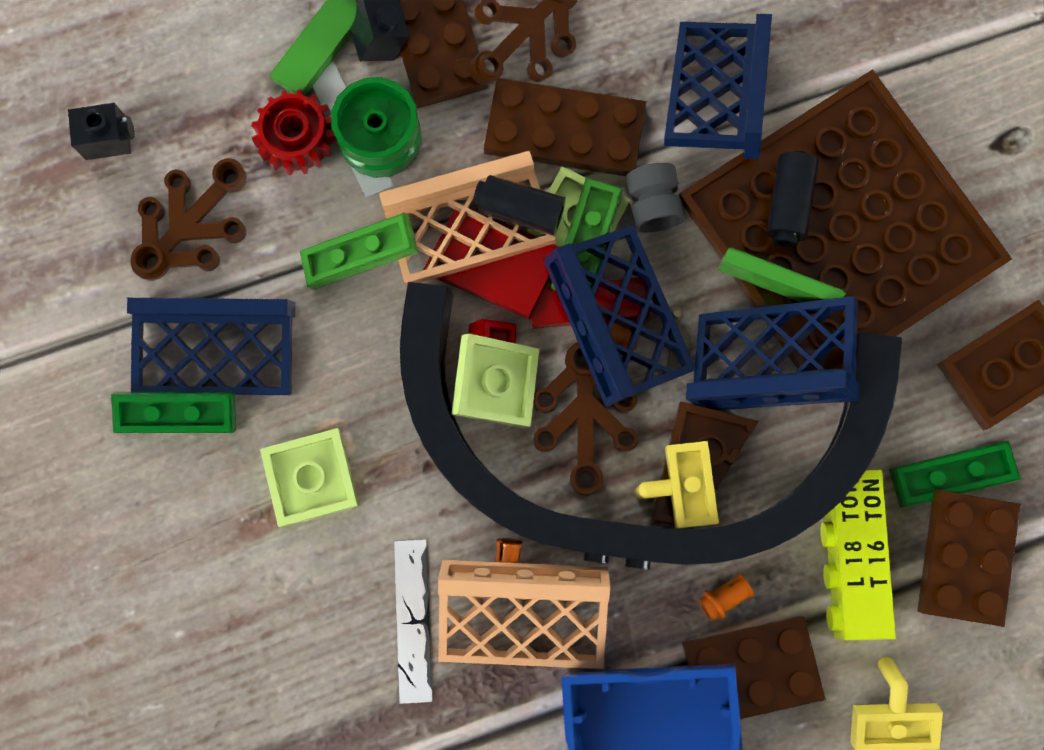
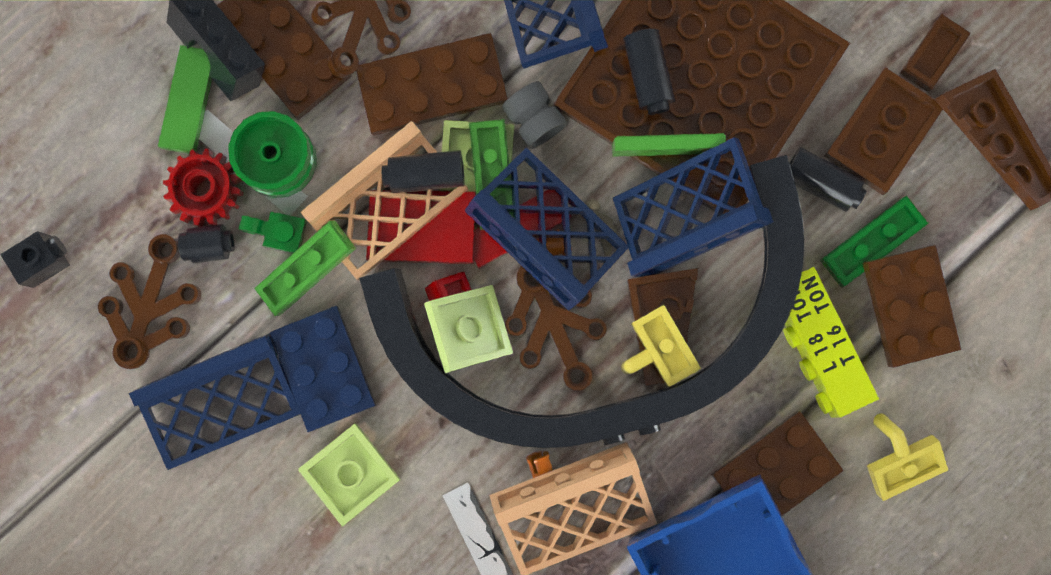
camera: 20 degrees left, 5 degrees up
green tile [111,391,236,433] -> none
orange pin [698,573,754,621] -> none
none -> black brick [178,224,235,264]
none -> green plate [239,211,307,253]
none -> dark blue plate [270,306,377,432]
none -> black brick [789,147,867,212]

